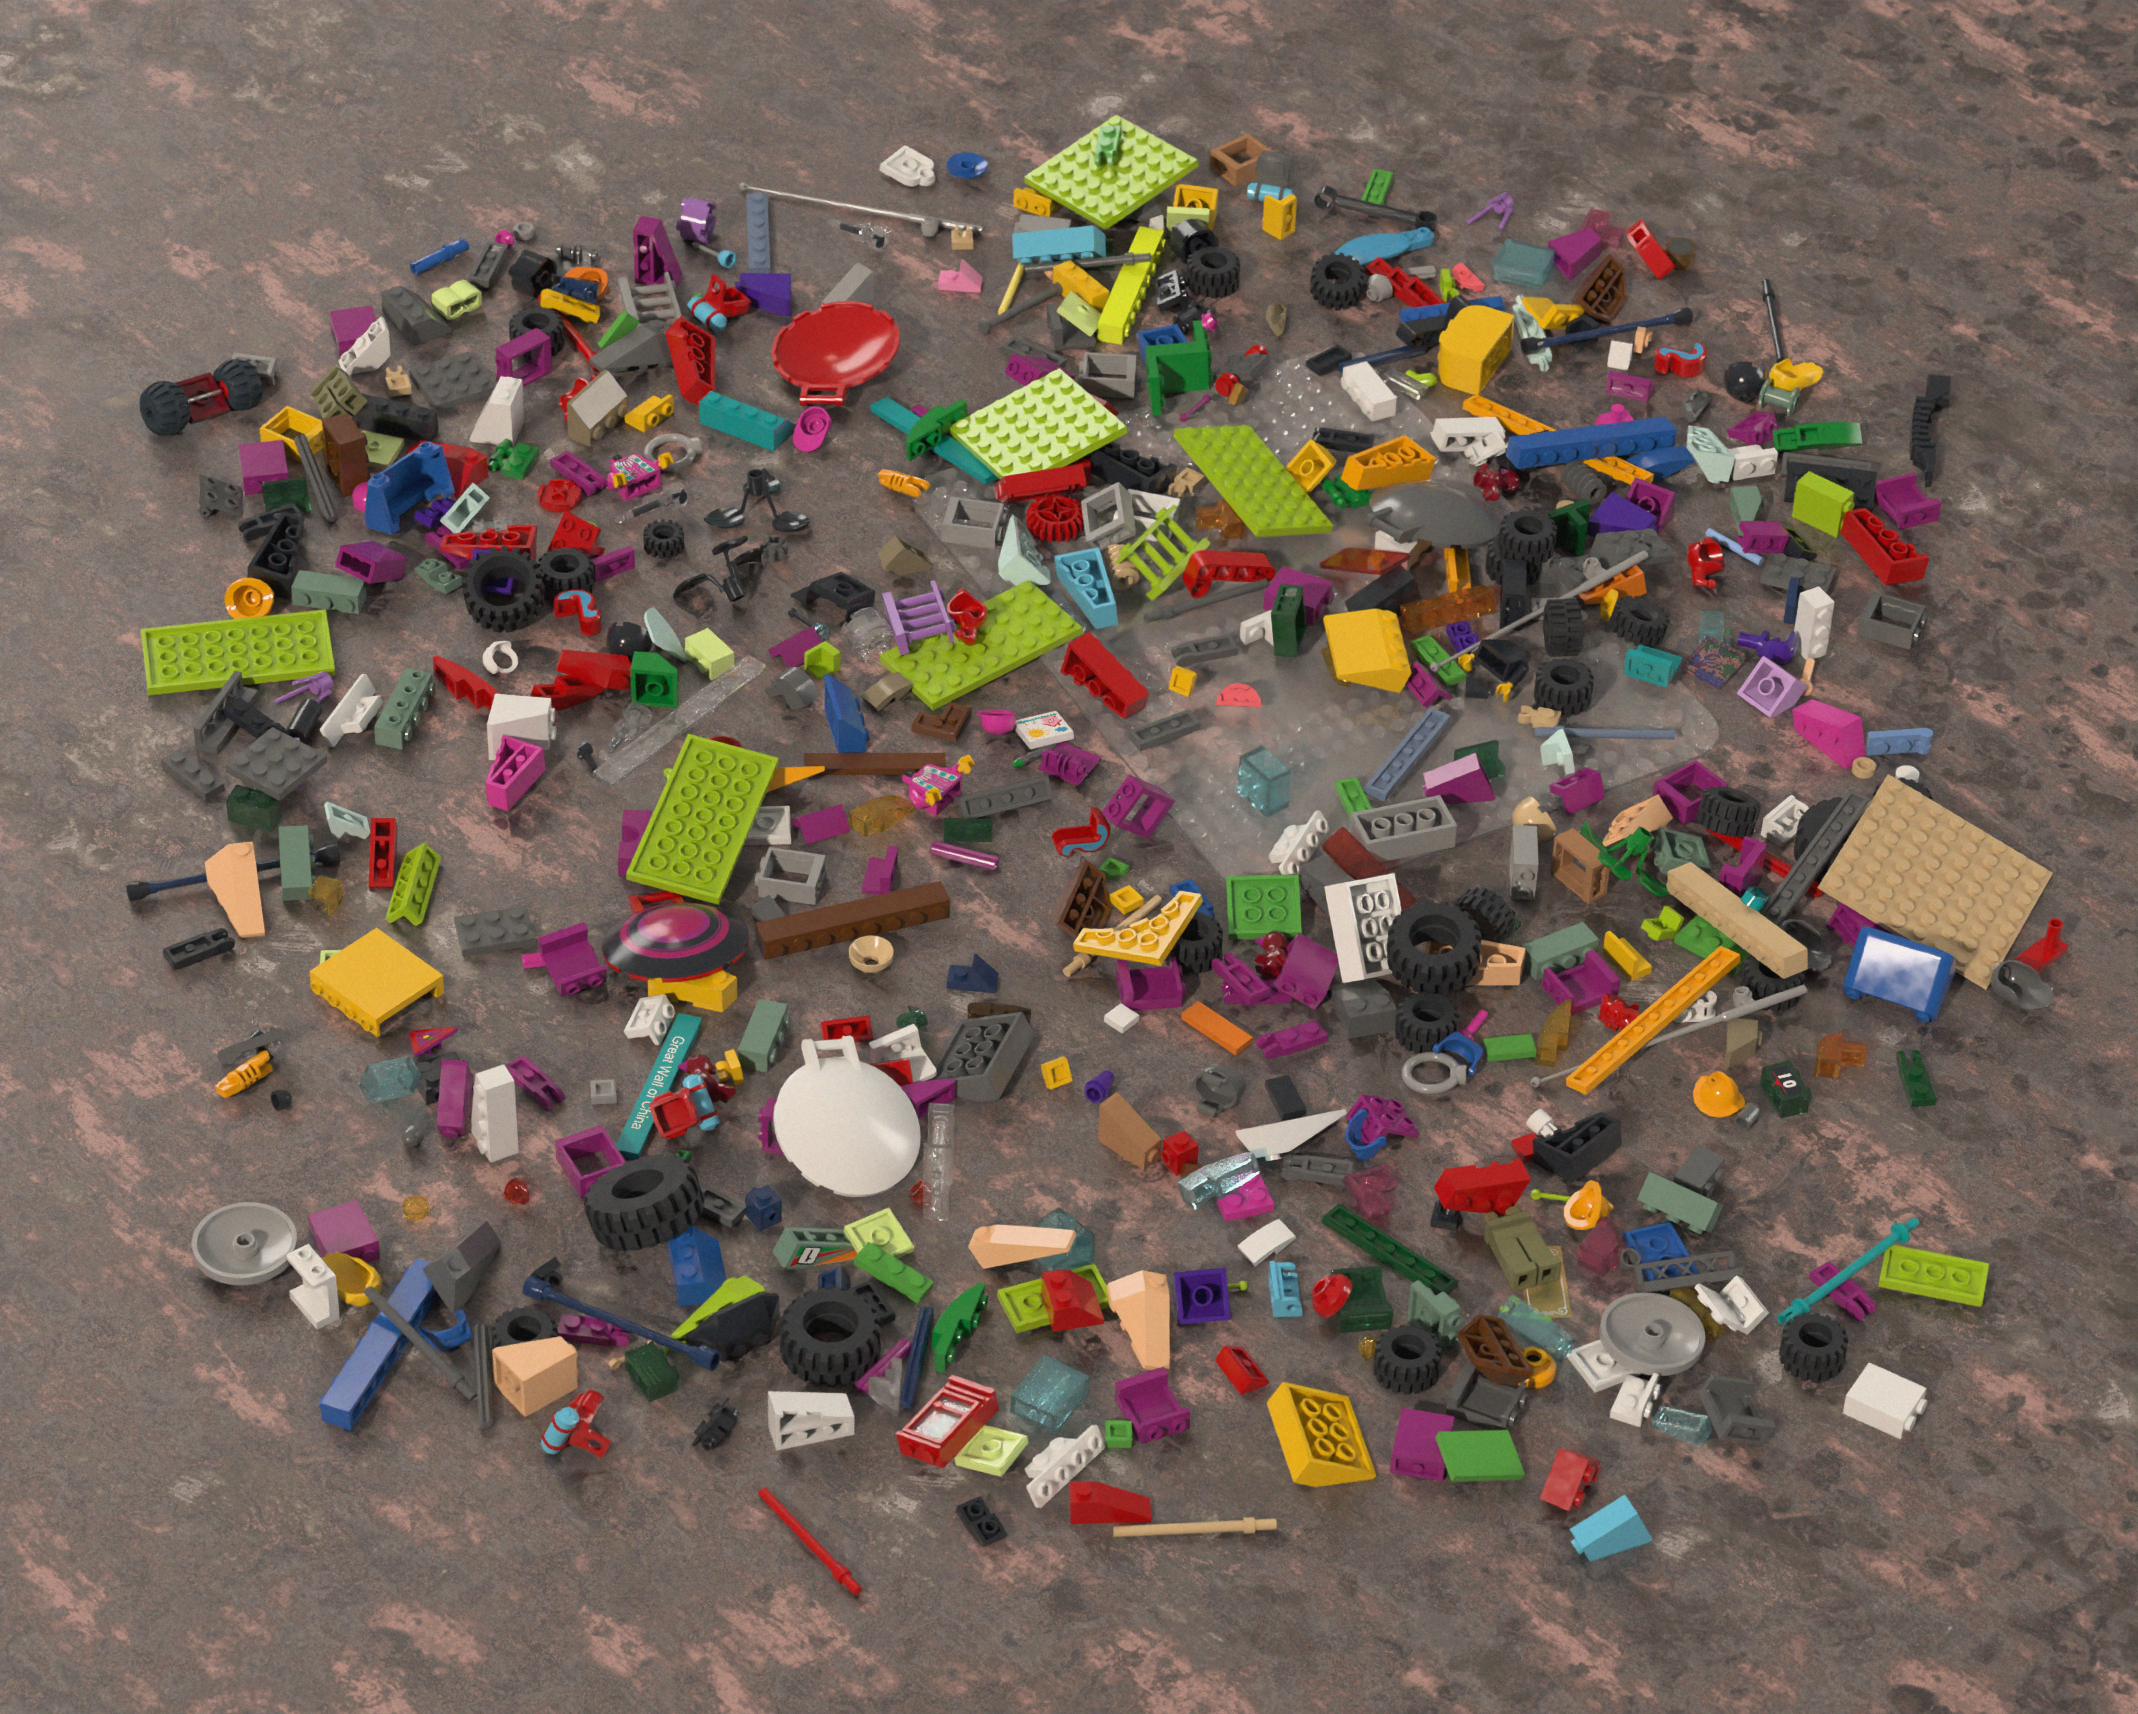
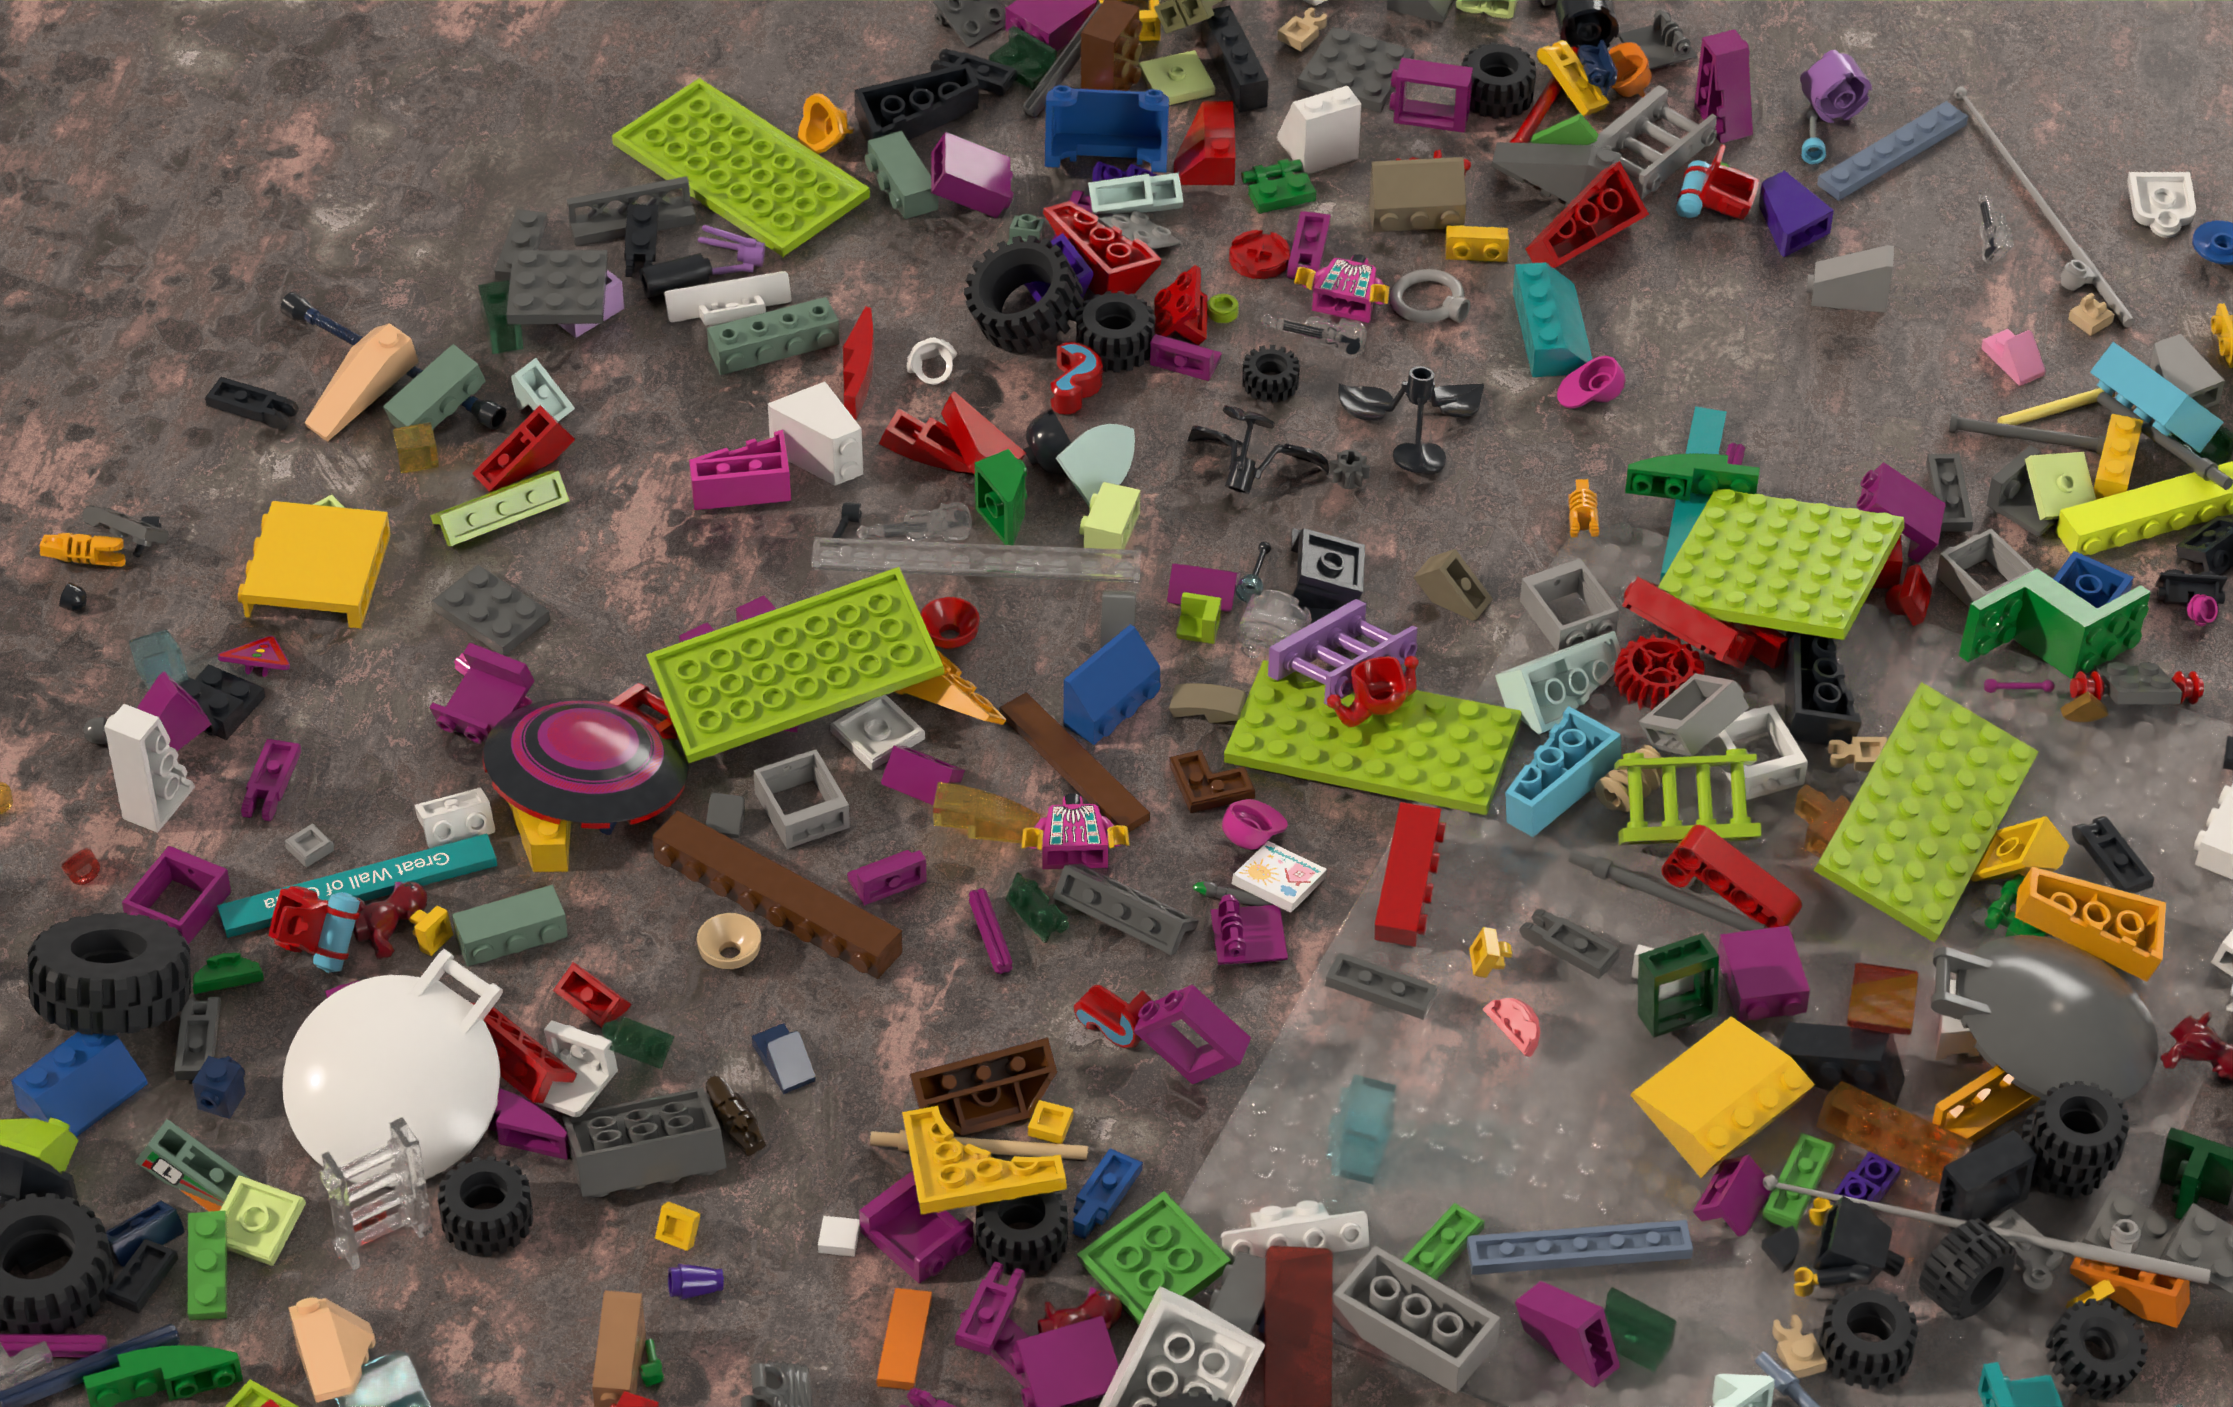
camera: 55 degrees right, 5 degrees up
red dish [771,301,900,406] -> none
bright green tile [1099,857,1129,879] -> none
none -> black tyre [438,1156,533,1257]

